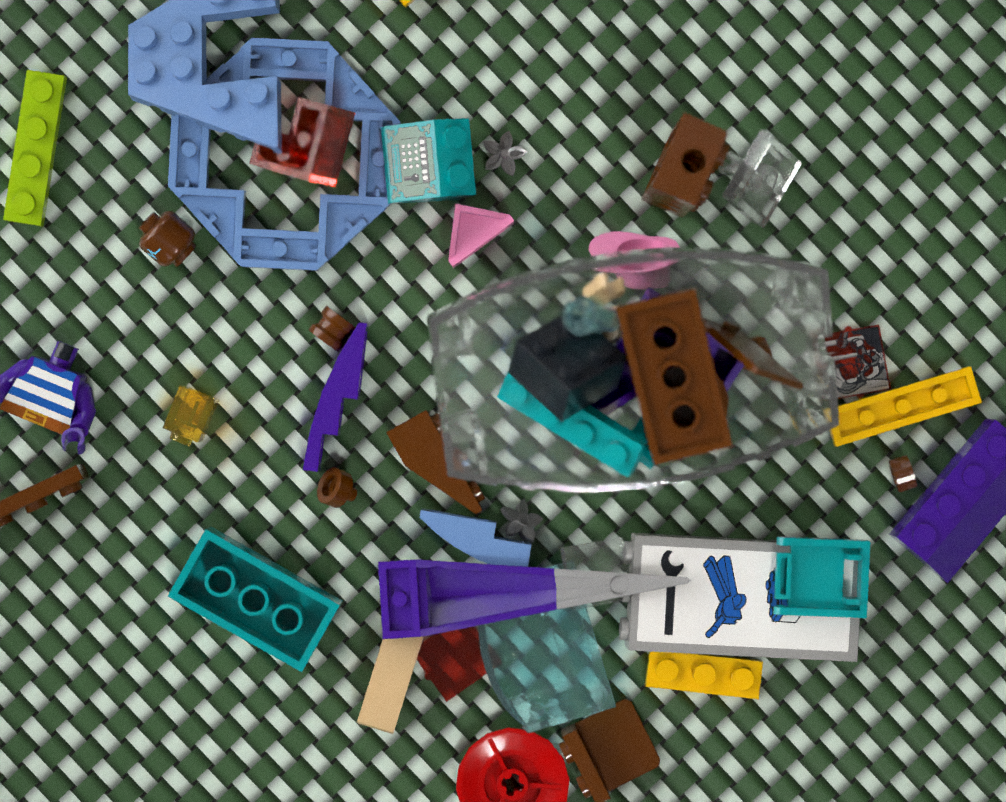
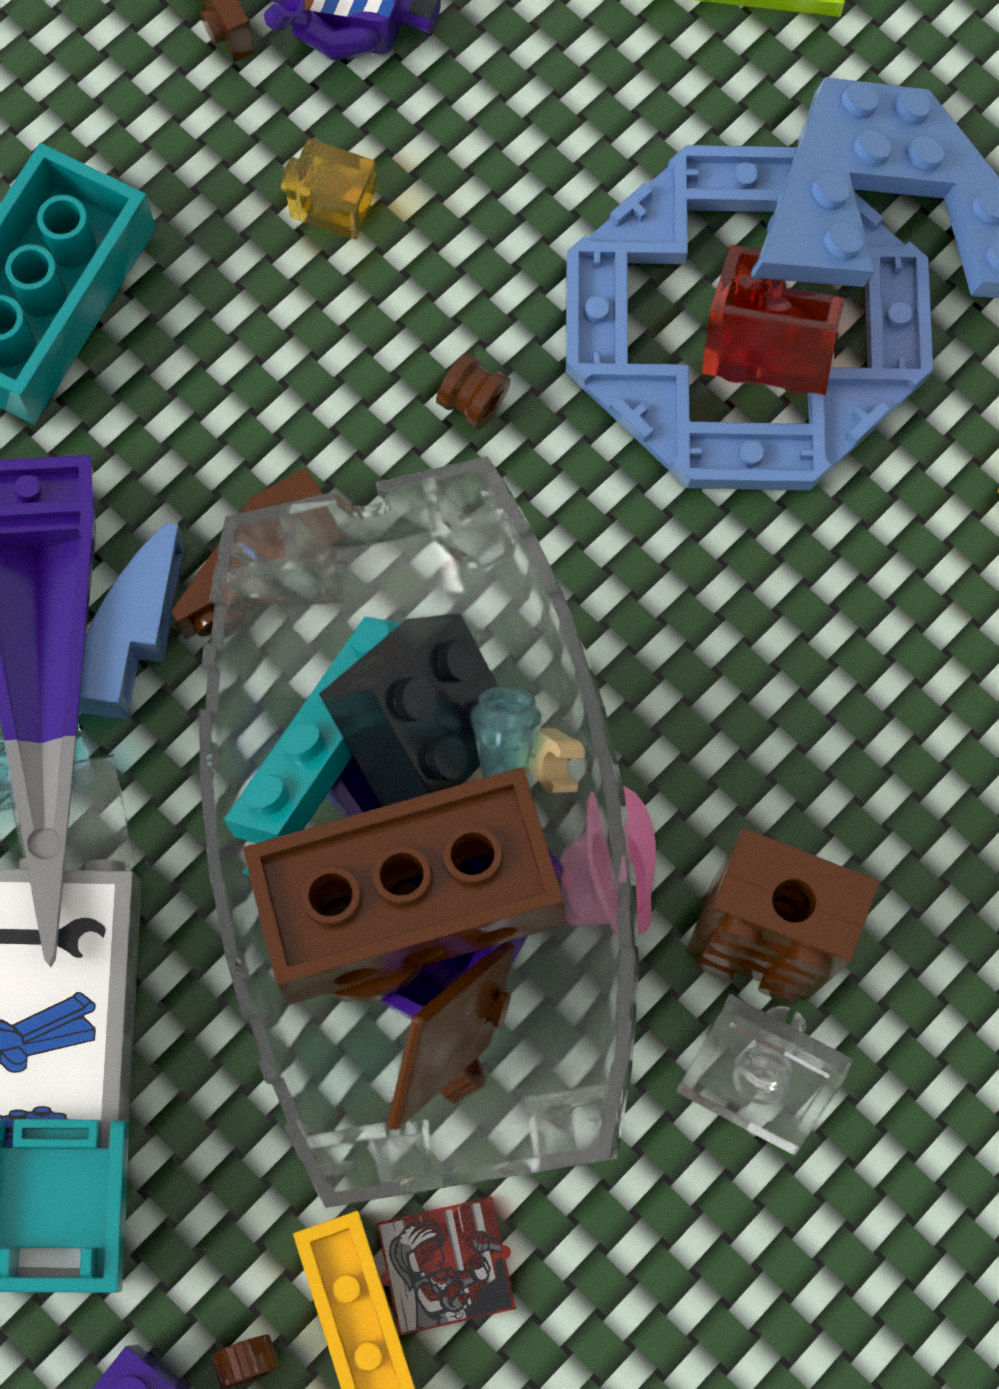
camera: 85 degrees right, 15 degrees down
reddish brown head [139,211,196,267] -> none
dark purple slope [303,322,369,472] -> none
reddish brown tile [317,467,357,508] -> none
teal slope [381,118,476,204] -> none
bright pink slope [448,204,514,268] -> none
flat silver plant [483,131,527,176] -> none
flat silver plant [500,498,543,543] -> none

